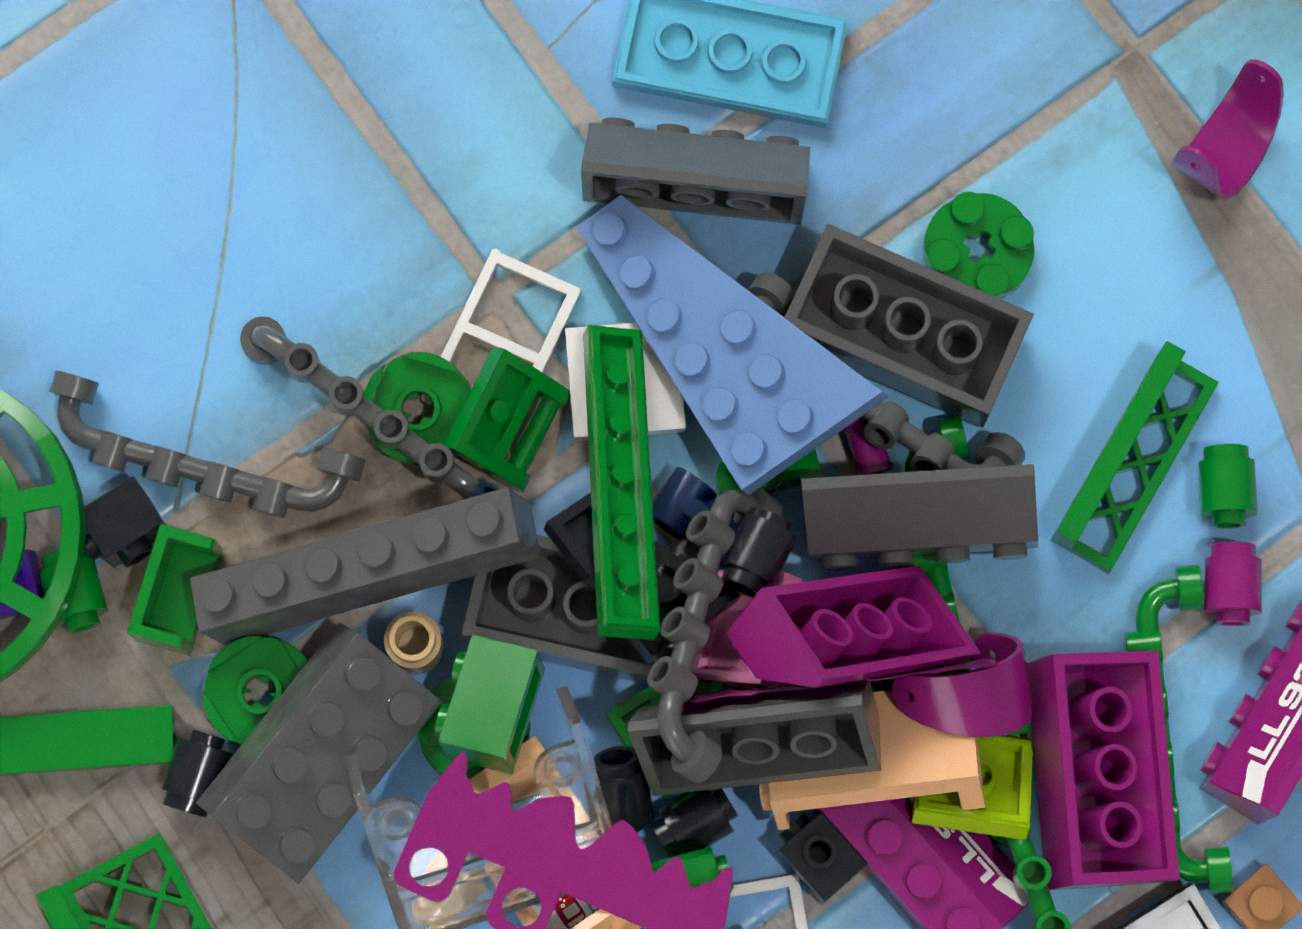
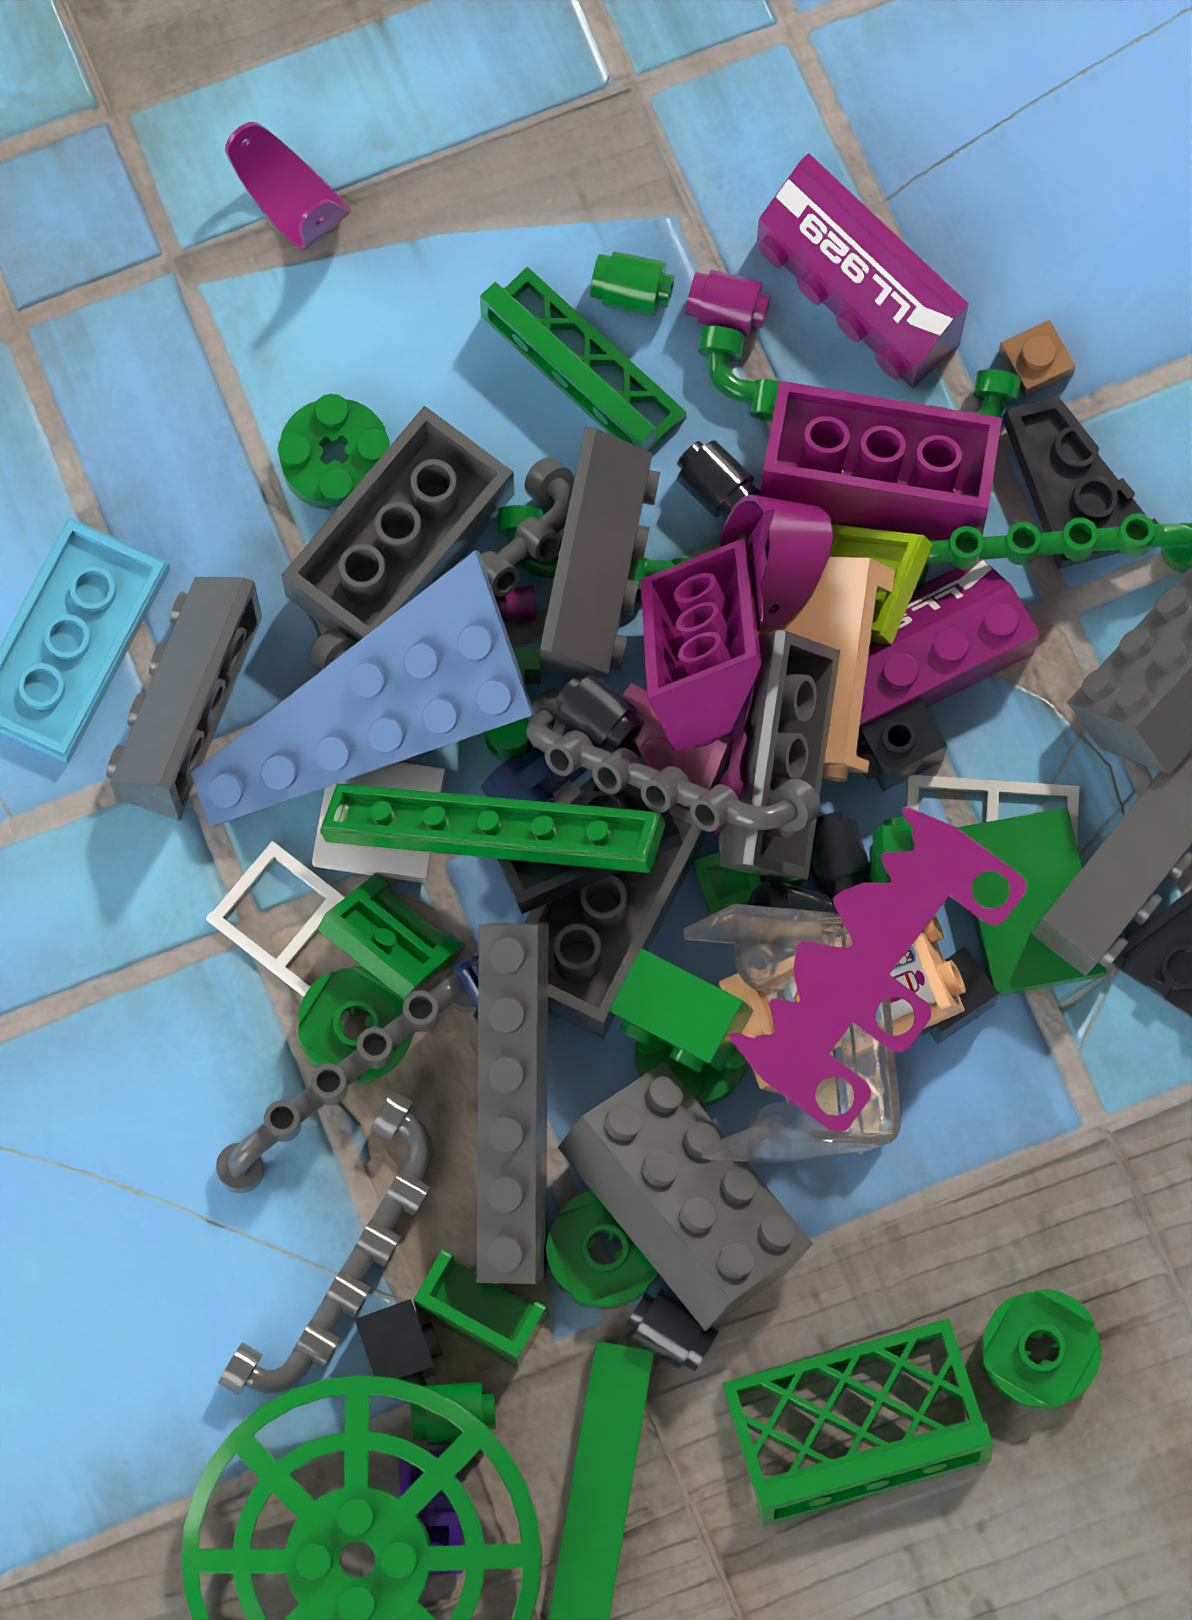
camera: 75 degrees left, 5 degrees down
tan brick [384,611,444,675] -> none
none -> black brick [677,440,760,520]

